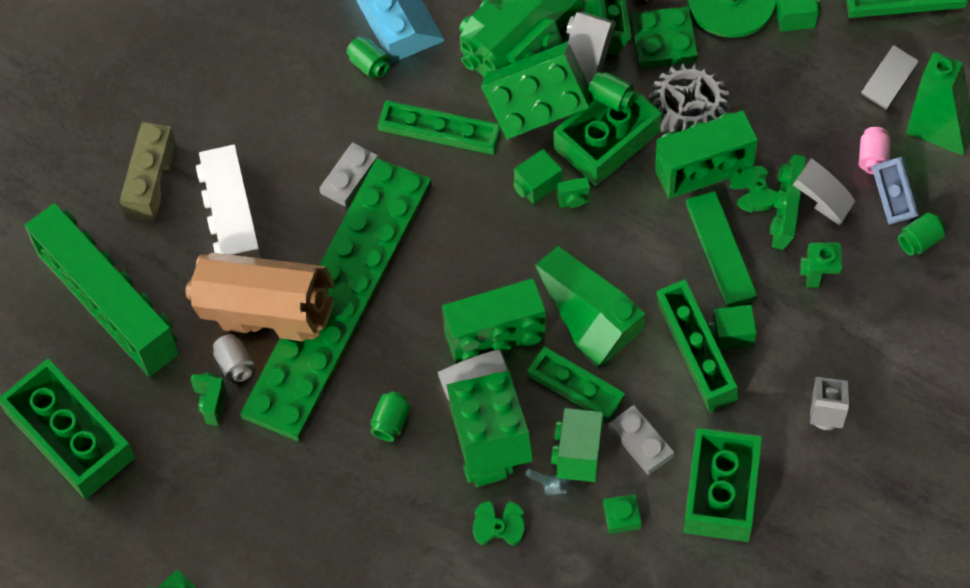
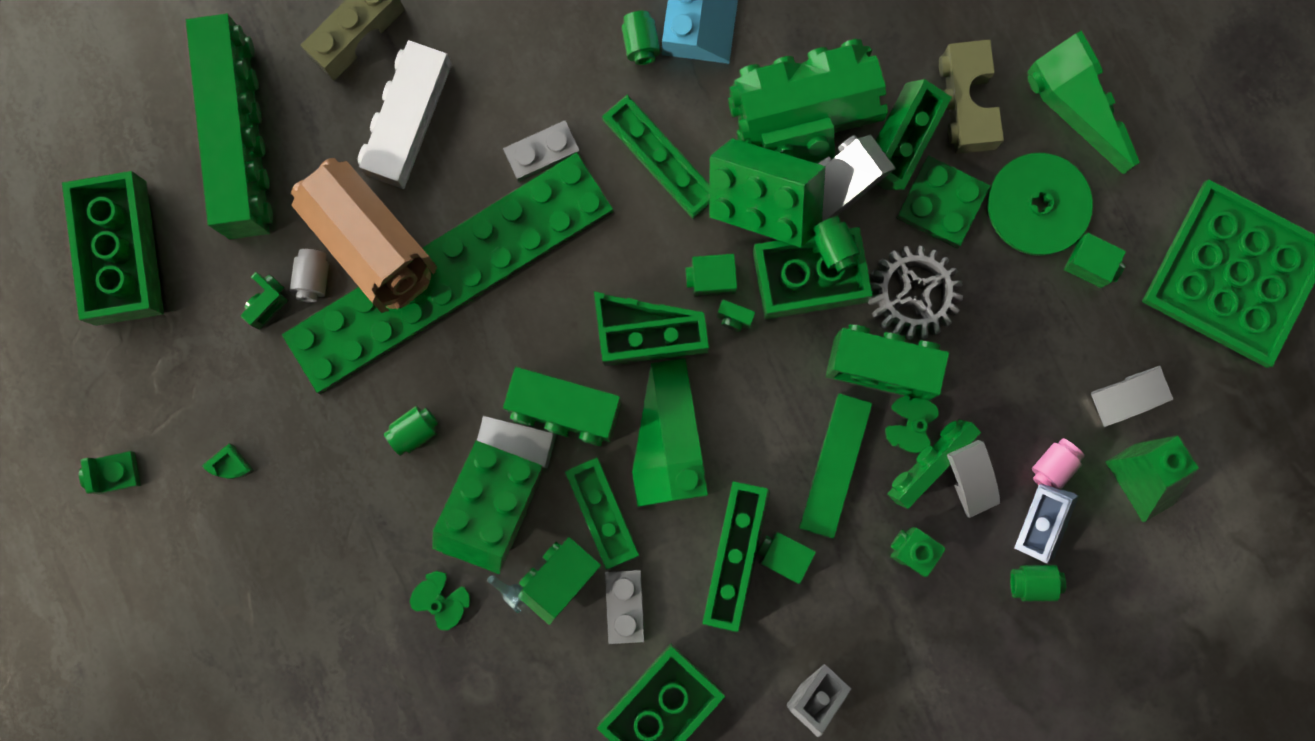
camera: 35 degrees right, 20 degrees up
green plate [603,494,642,534] -> none
none -> green tile [202,443,254,479]
none -> green wedge [594,291,709,366]

